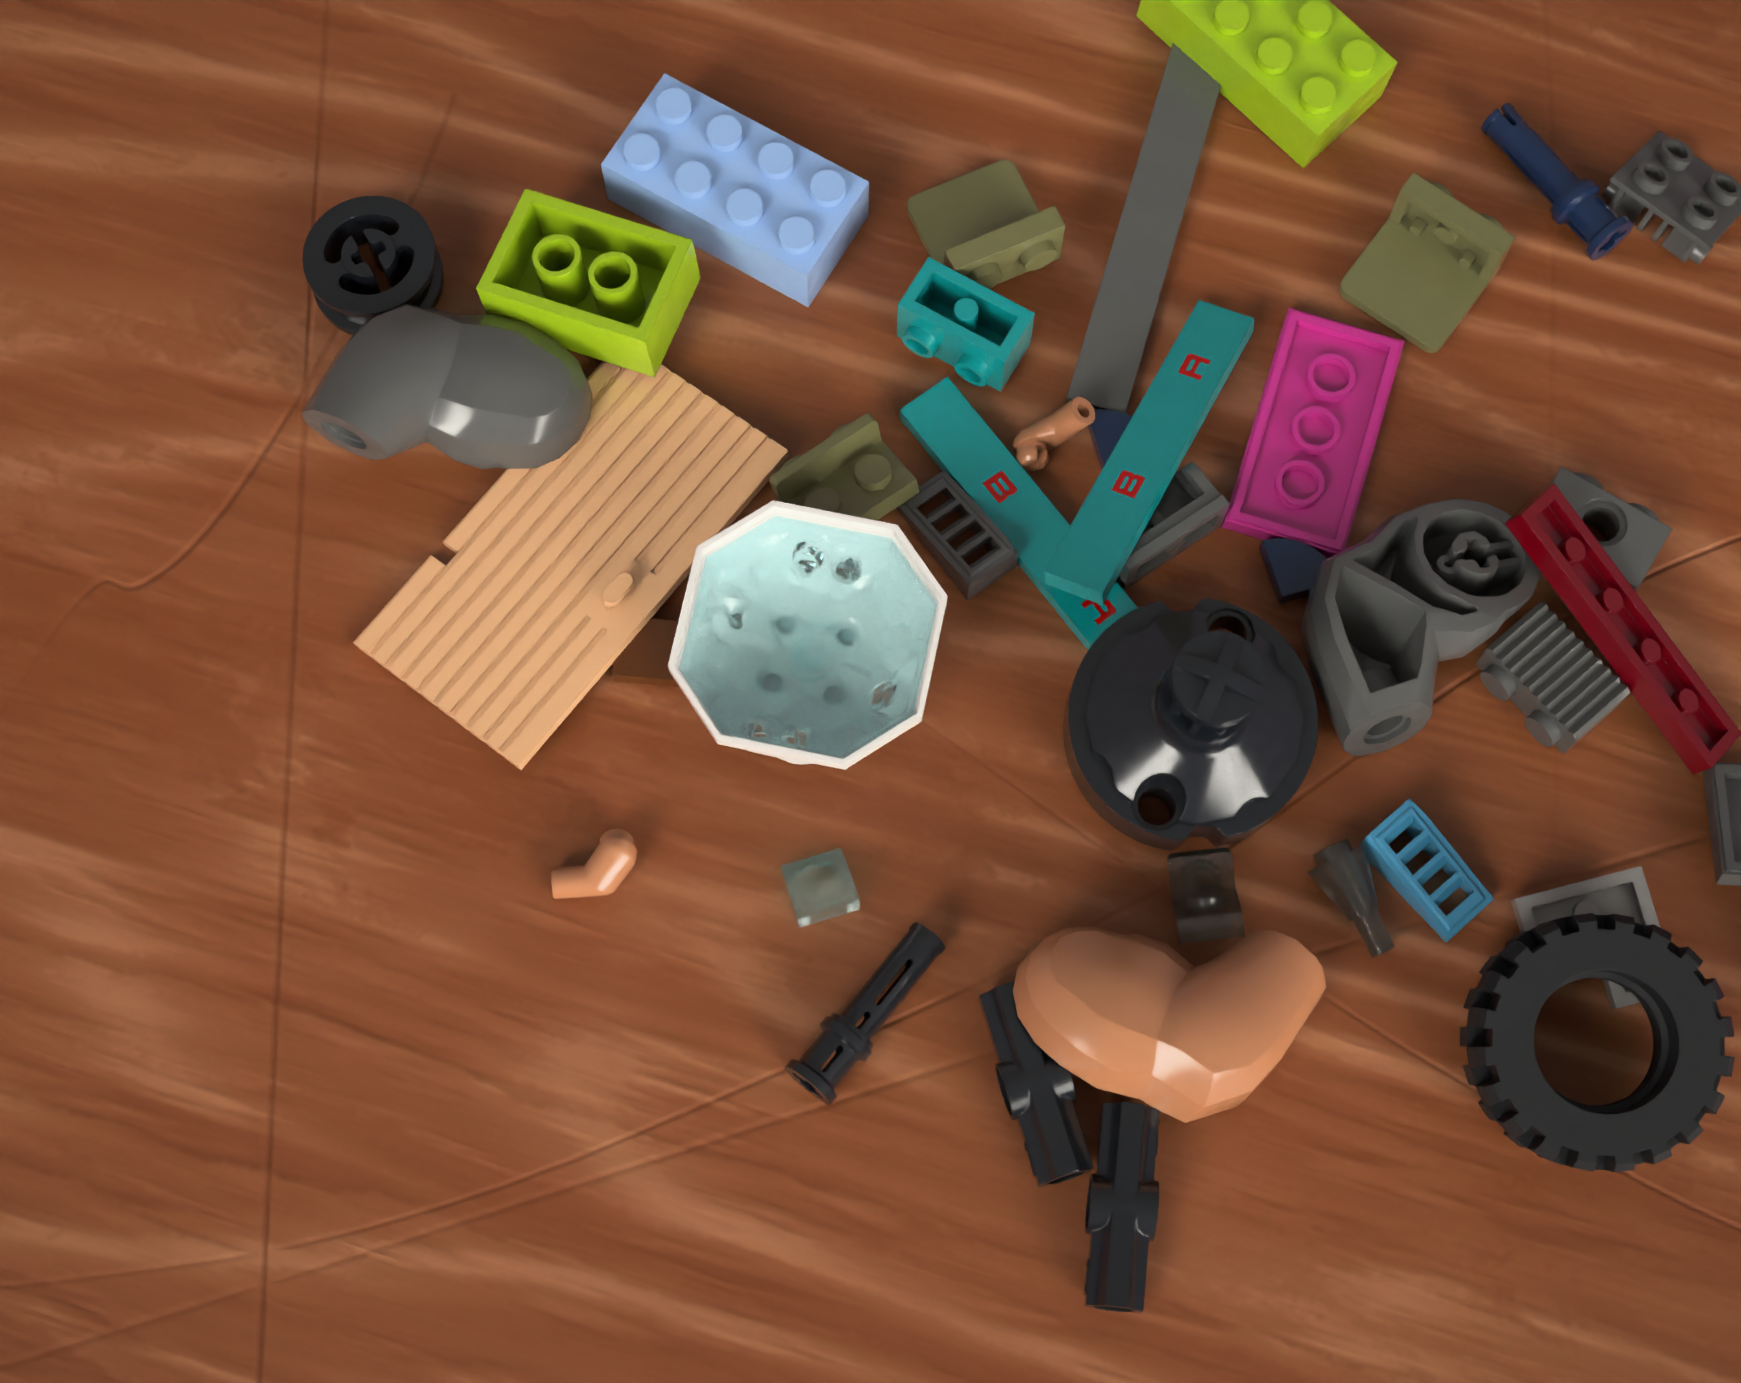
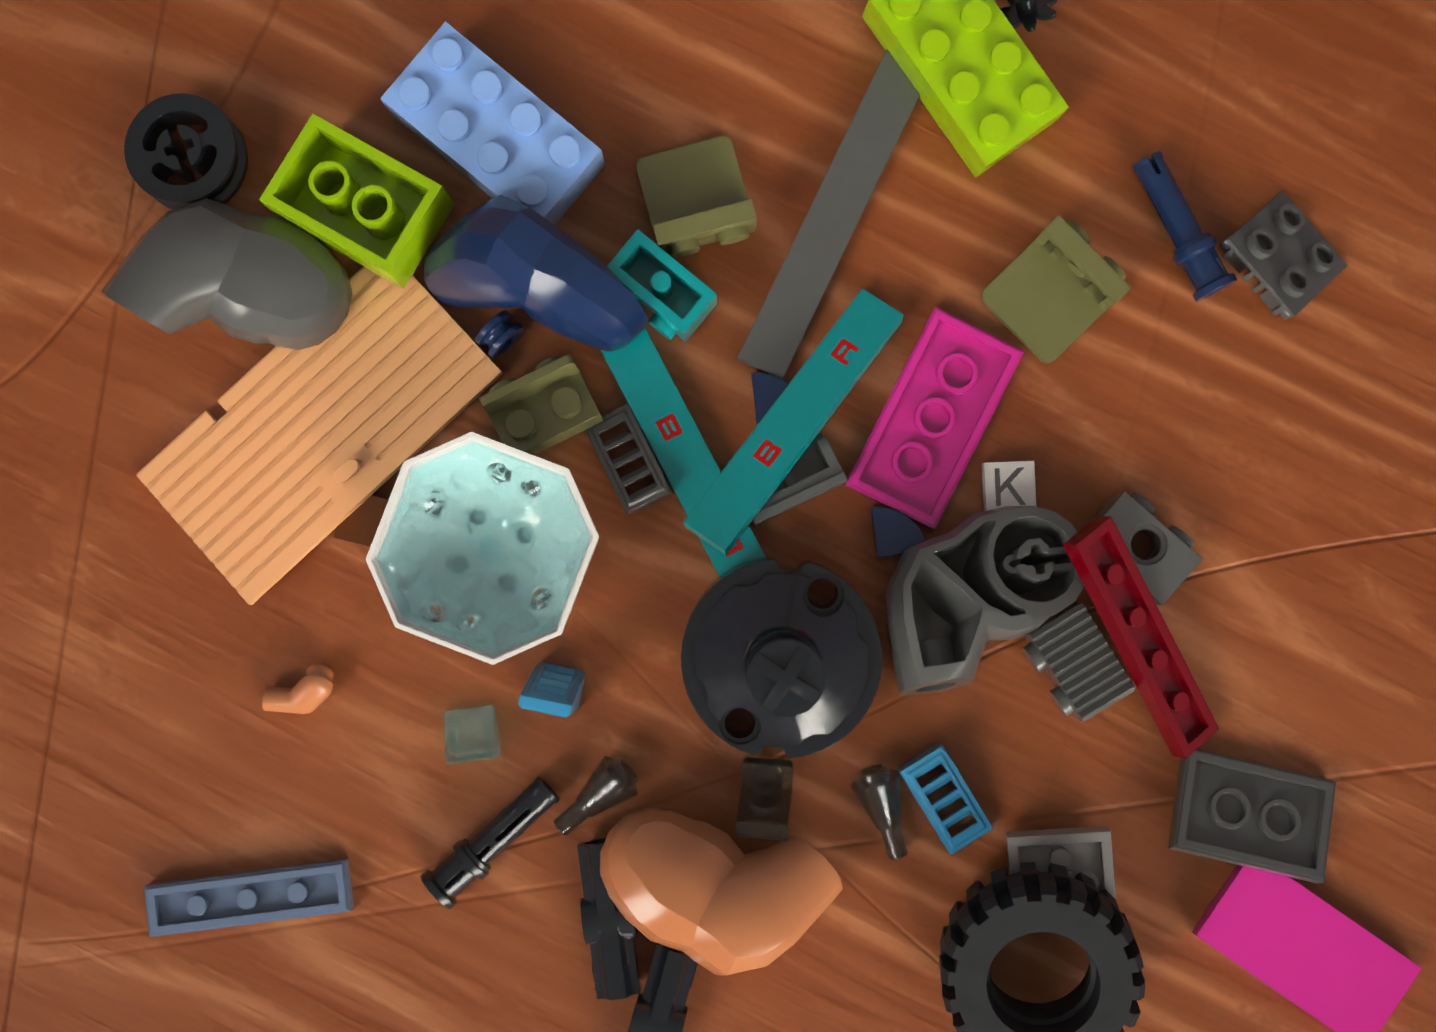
camera: 15 degrees right, 15 degrees up
nougat arm [1012,396,1095,471] -> none
none -> sand blue tile [144,858,354,937]
none -> dark blue piece [424,195,648,351]
none -> dark blue bush [475,310,525,359]
none -> dark azure slope [518,662,586,718]
none -> clear smoke cone [554,756,638,836]
none -> white tile [981,461,1037,511]

